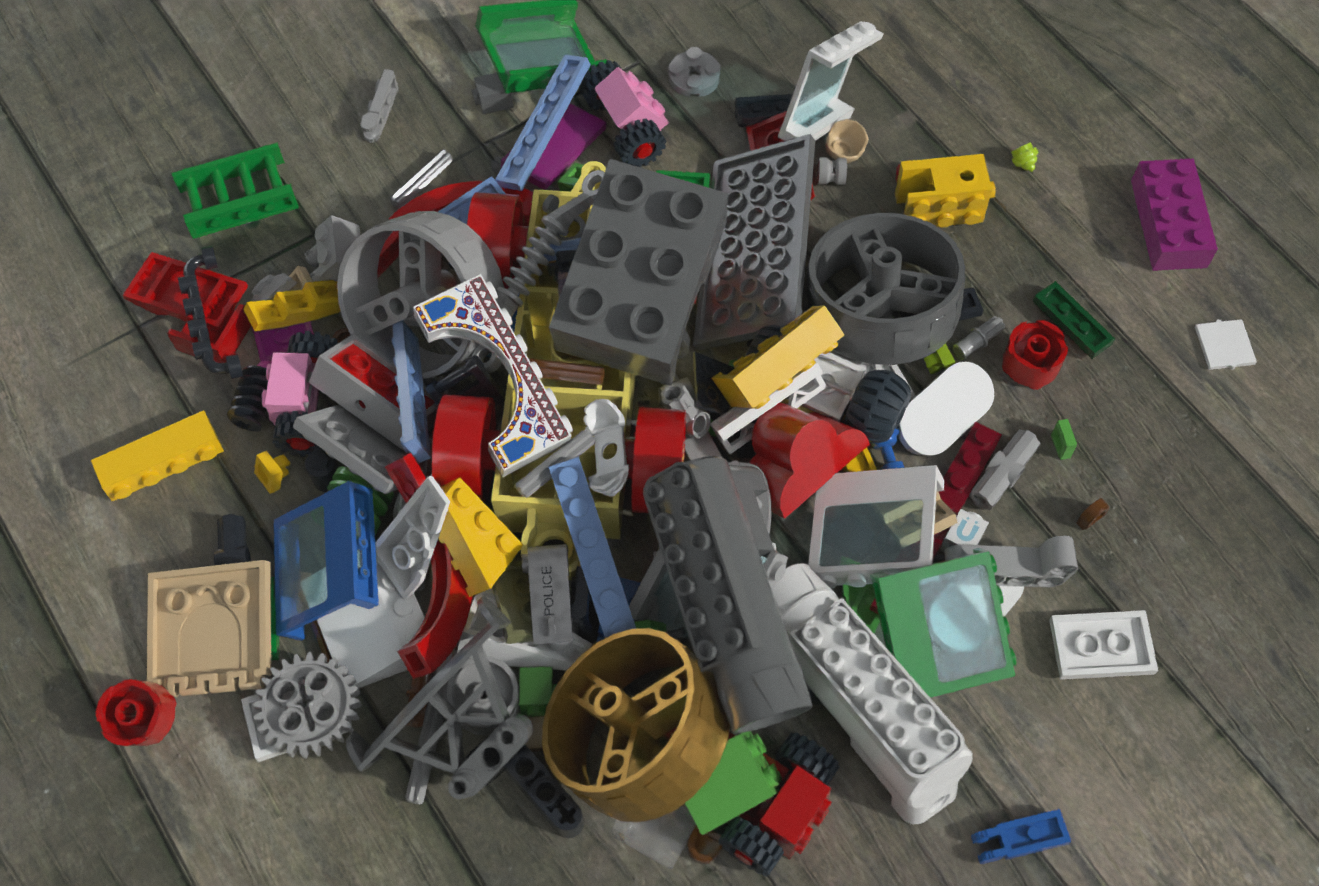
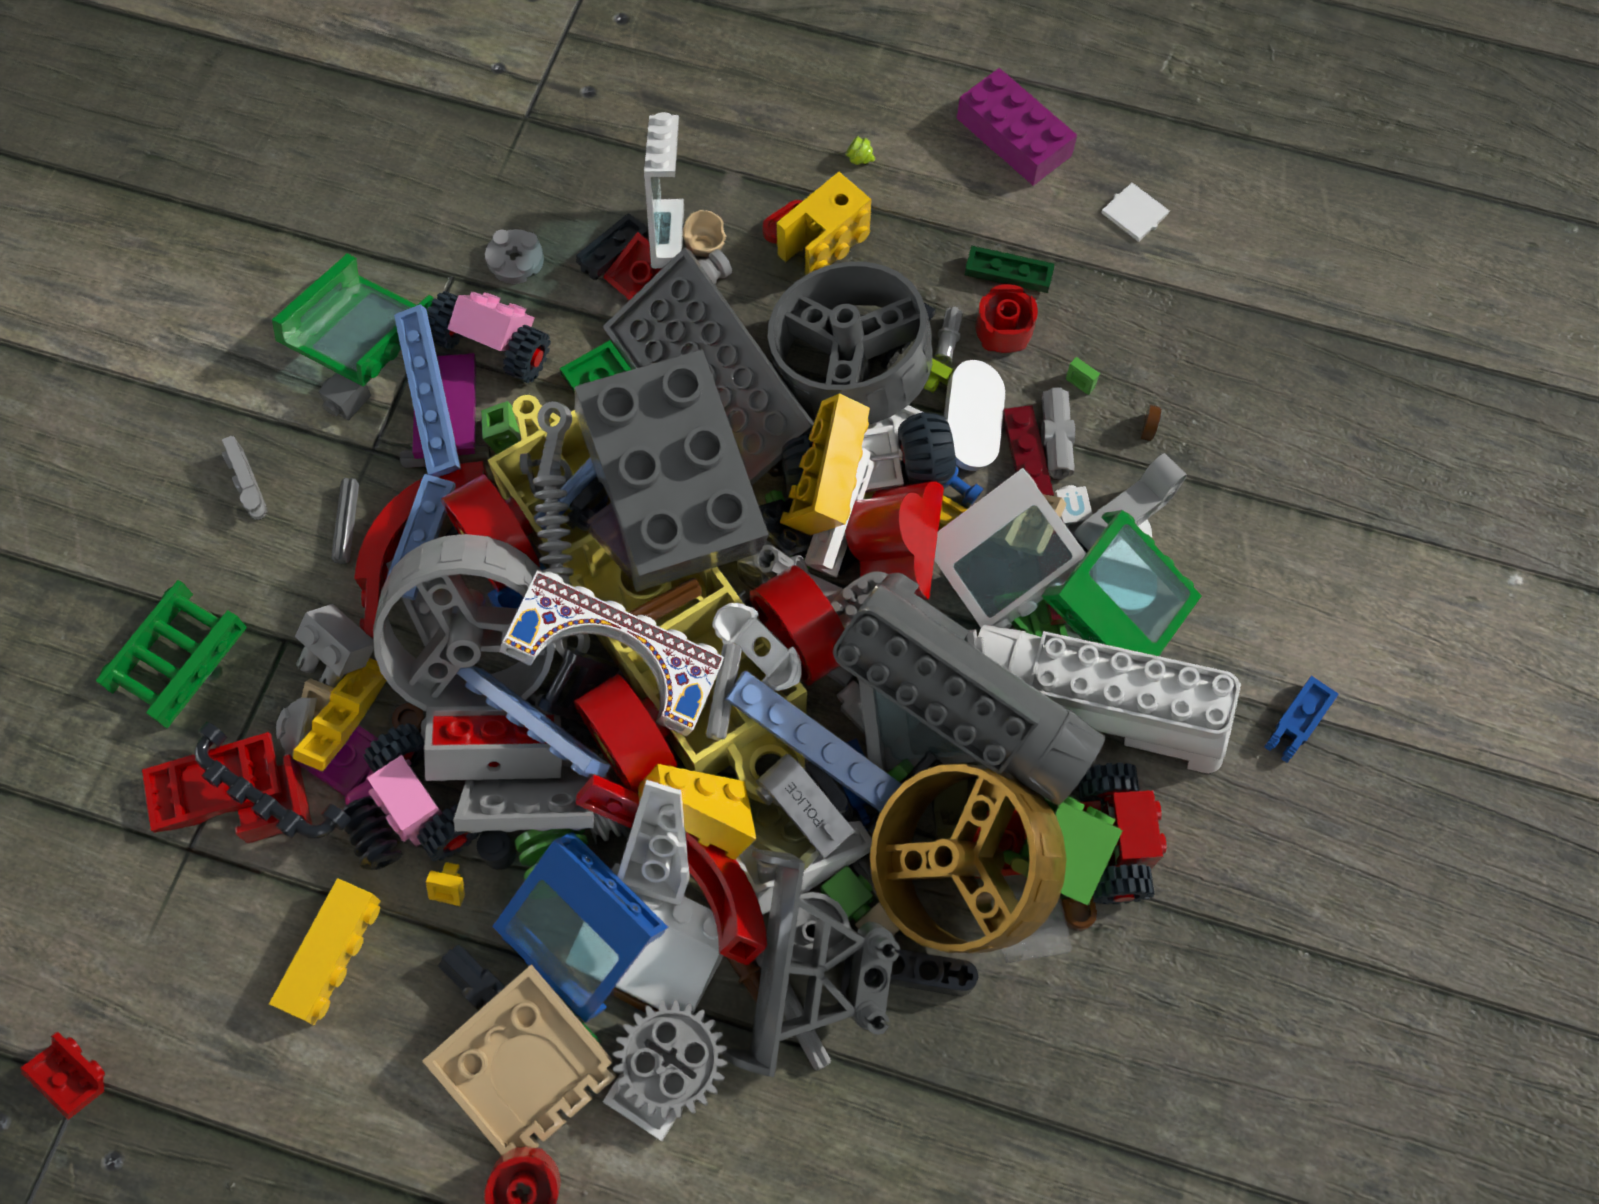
camera: 40 degrees left, 5 degrees up
white plate [1049,610,1158,680] -> none

